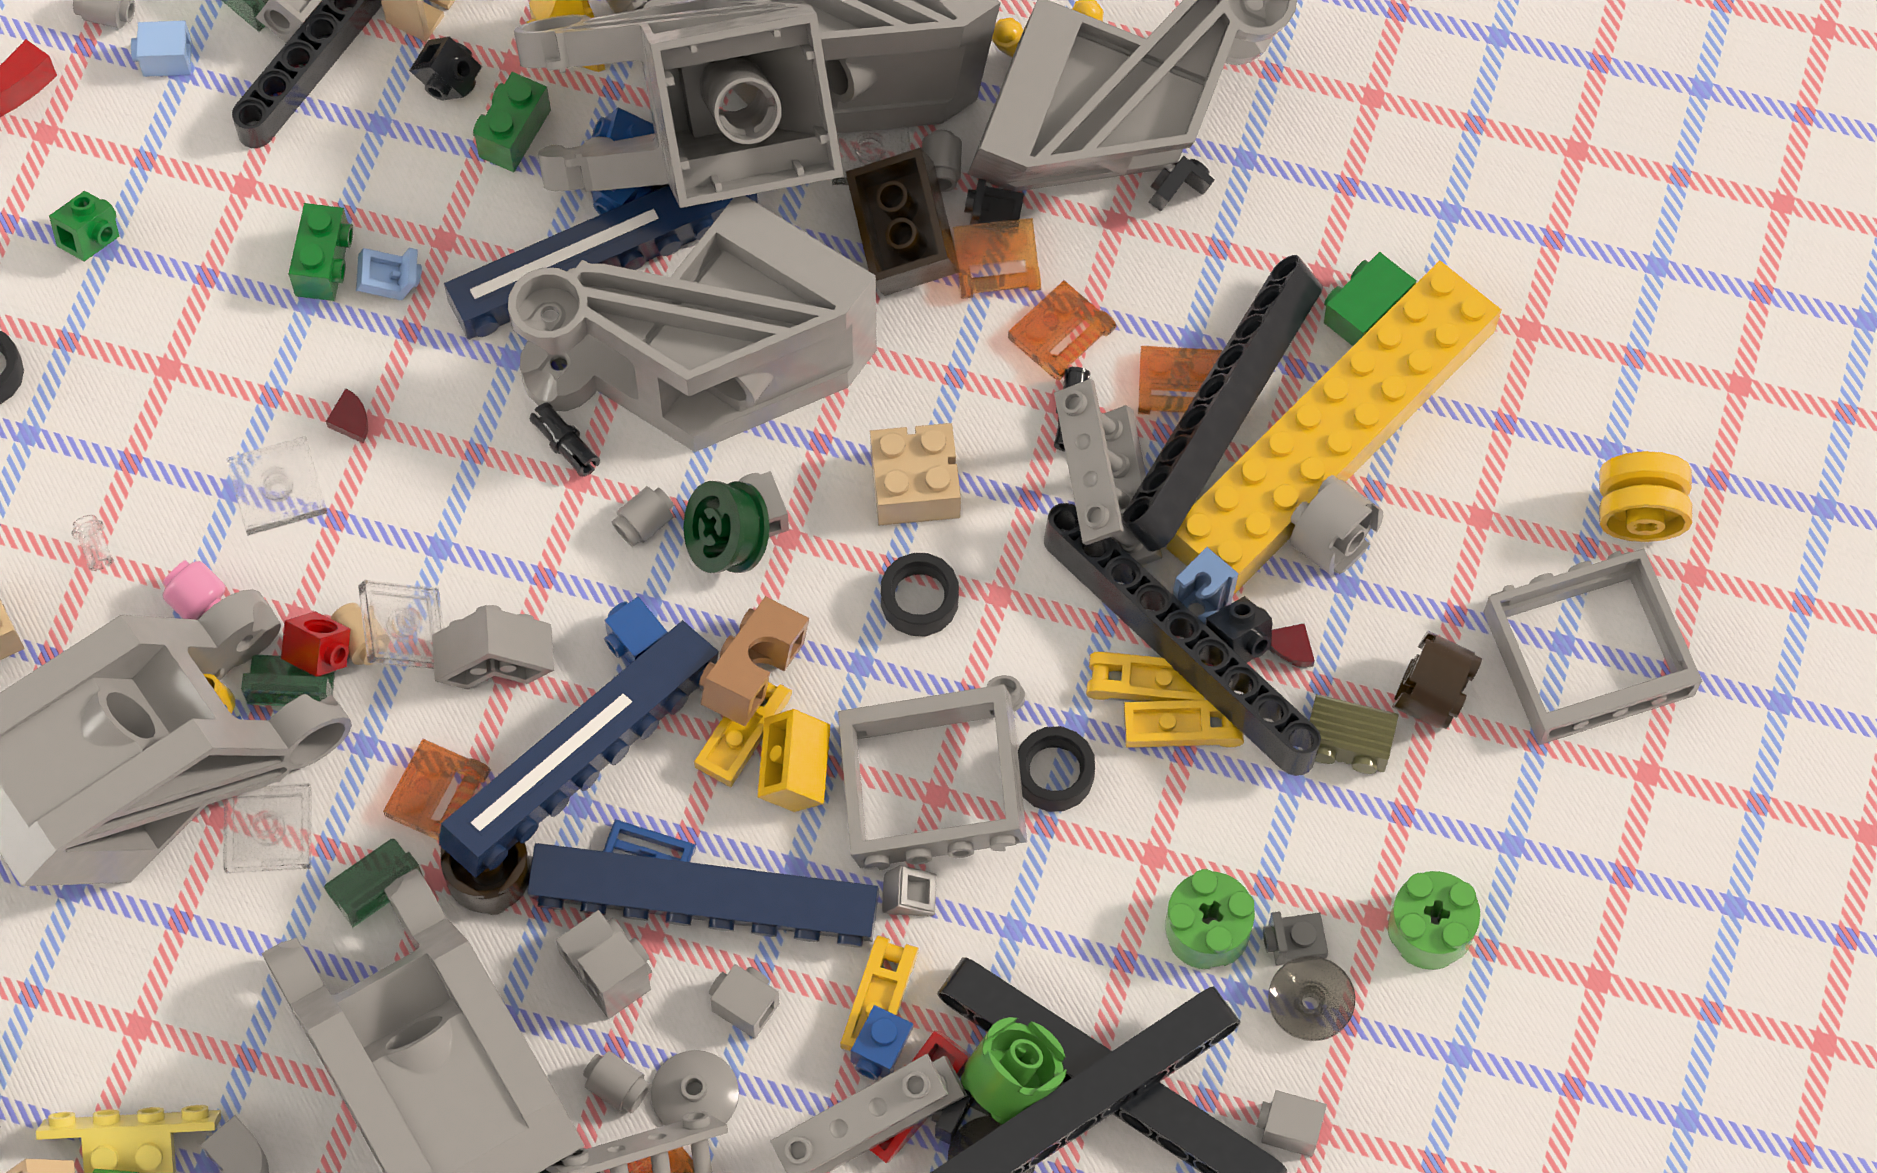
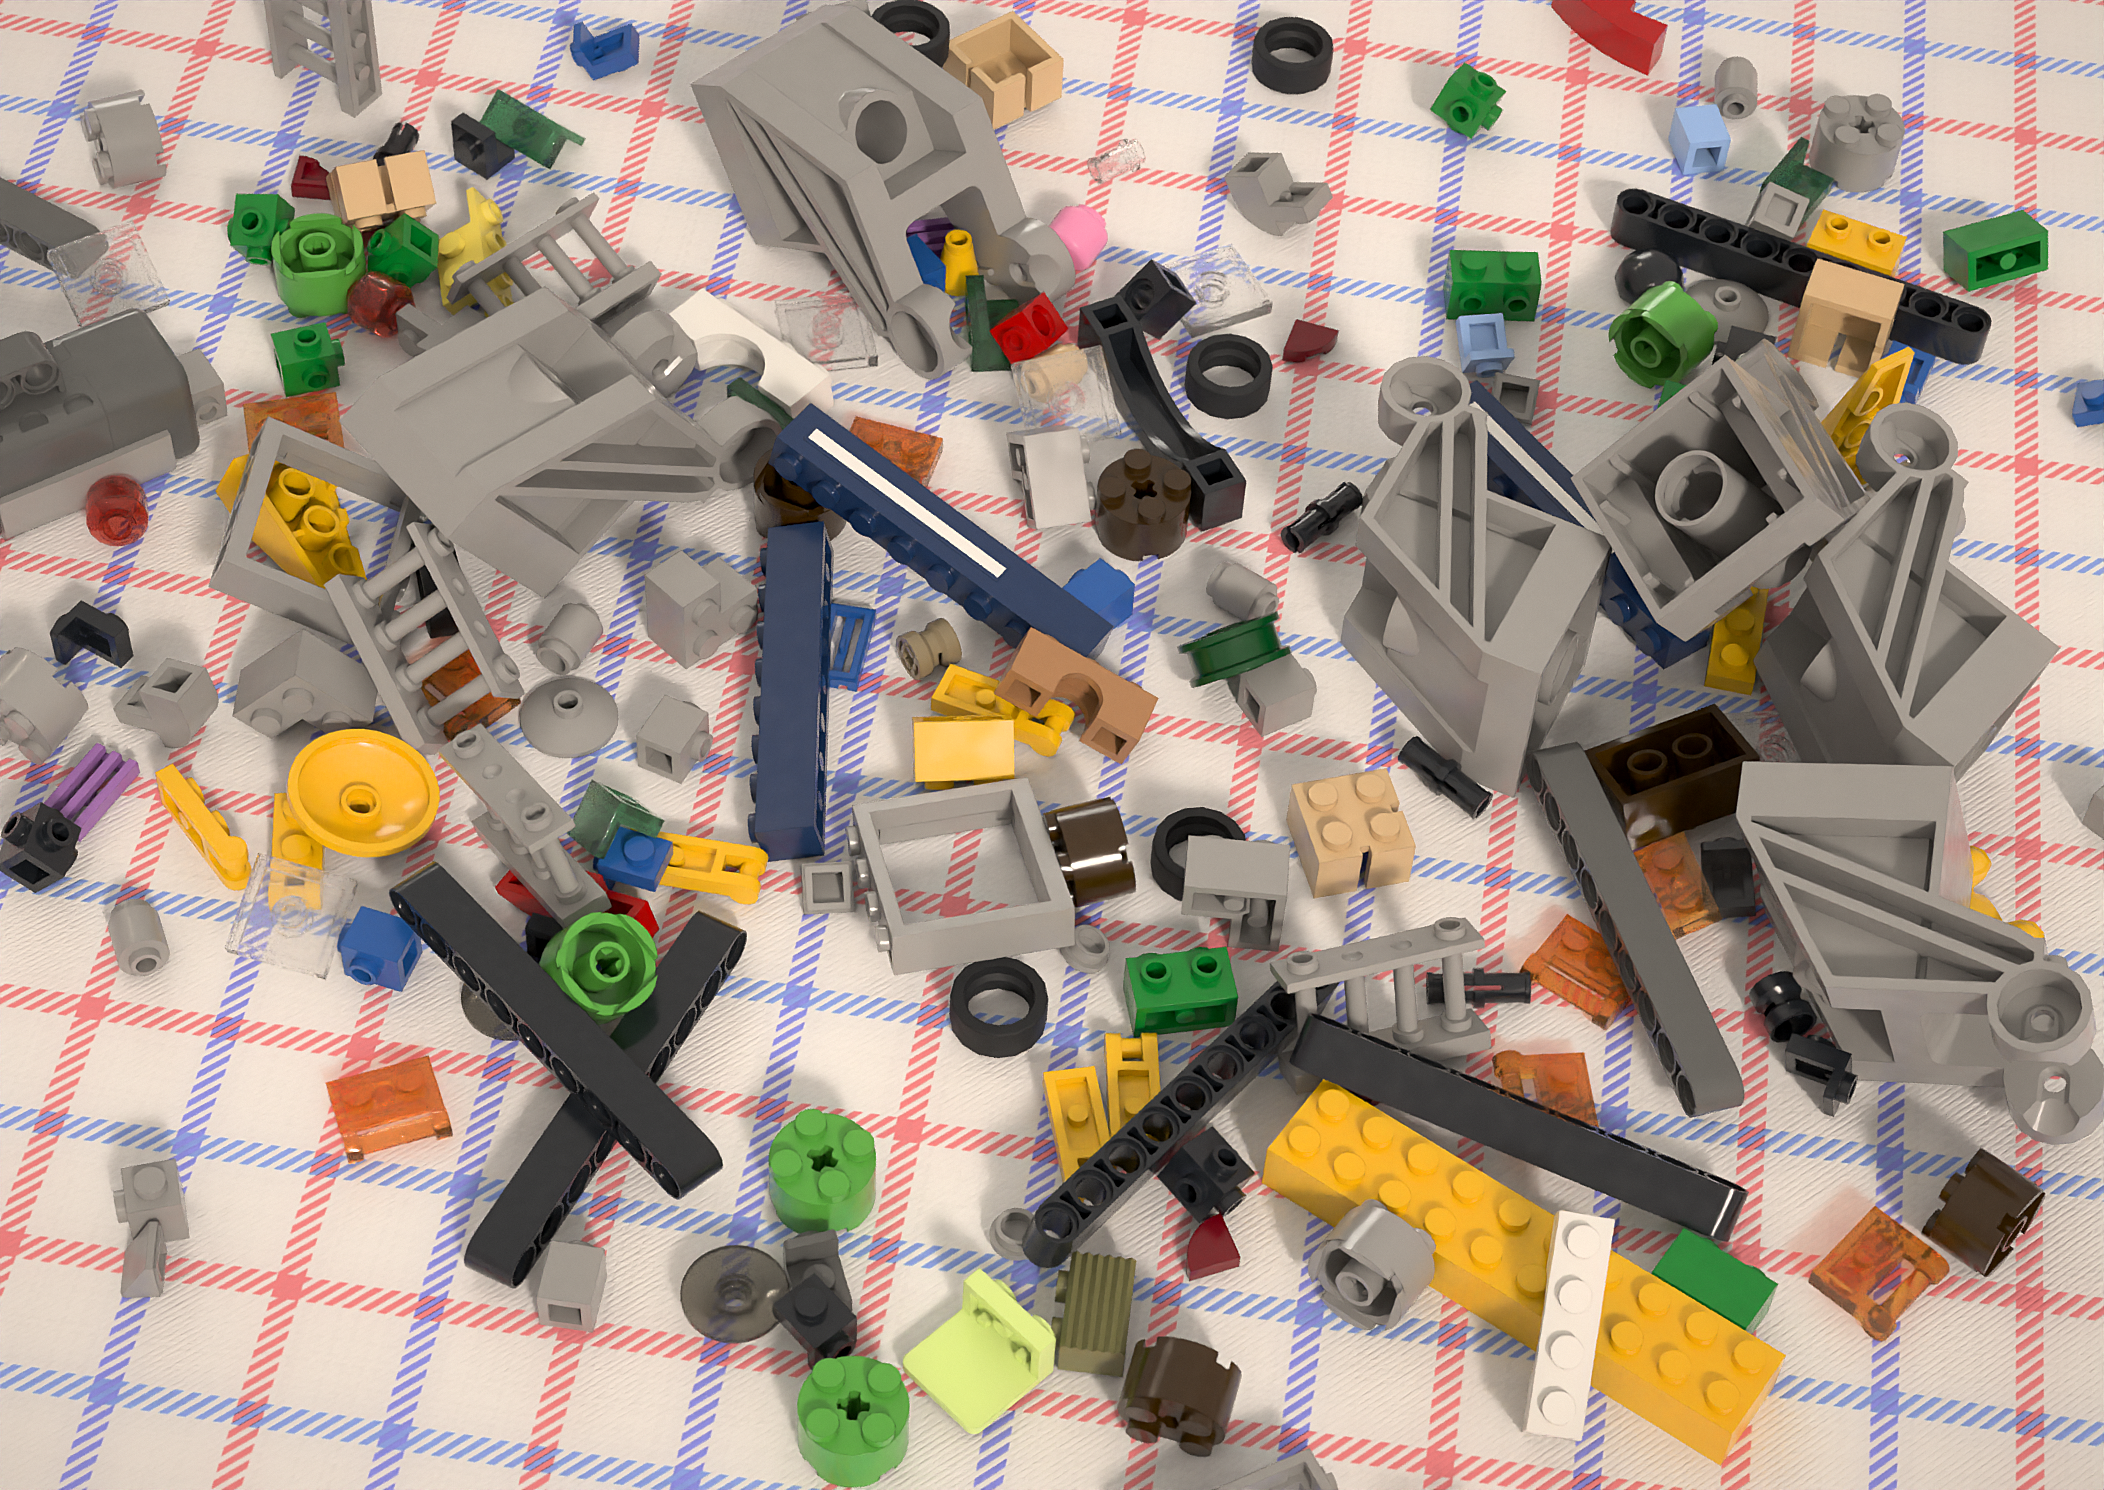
camera: 80 degrees right, 15 degrees down
medium blue hinge [1173,547,1238,624] -> none
none -> light grey fence [446,192,662,327]
none -> clear green panel [567,779,665,859]
none -> white arch [669,288,834,429]
none -> black bracket [772,1273,857,1370]
none -> dark tan wheel [896,618,962,680]
none -> yellowish green bracket [903,1268,1056,1434]
none -> light grey plate [990,1208,1034,1261]
none -> dark brown brick [1043,796,1136,908]
none -> black arch [1077,295,1247,532]
none -> dark brown brick [1095,449,1191,561]
none -> black brick [1115,259,1197,340]
none -> green brick [1123,947,1238,1038]
none -> light grey brick [1181,835,1290,952]
none -> black tyre [1184,333,1273,419]
none -> light grey brick [1224,152,1333,236]
none -> black pin [1398,736,1493,819]
none -> light grey slope [1491,372,1540,425]
none -> white arch [1522,1210,1615,1442]
none -> dark grey beam [1526,741,1744,1118]
none -> bright green brick [1608,281,1718,389]
none -> black hair [1614,248,1684,304]
none -> light grey dish [1685,279,1769,345]
none -> black wheel [1749,971,1817,1043]
none -> clear orange plate [1808,1206,1950,1342]
none -> dark brown brick [1921,1148,2045,1277]

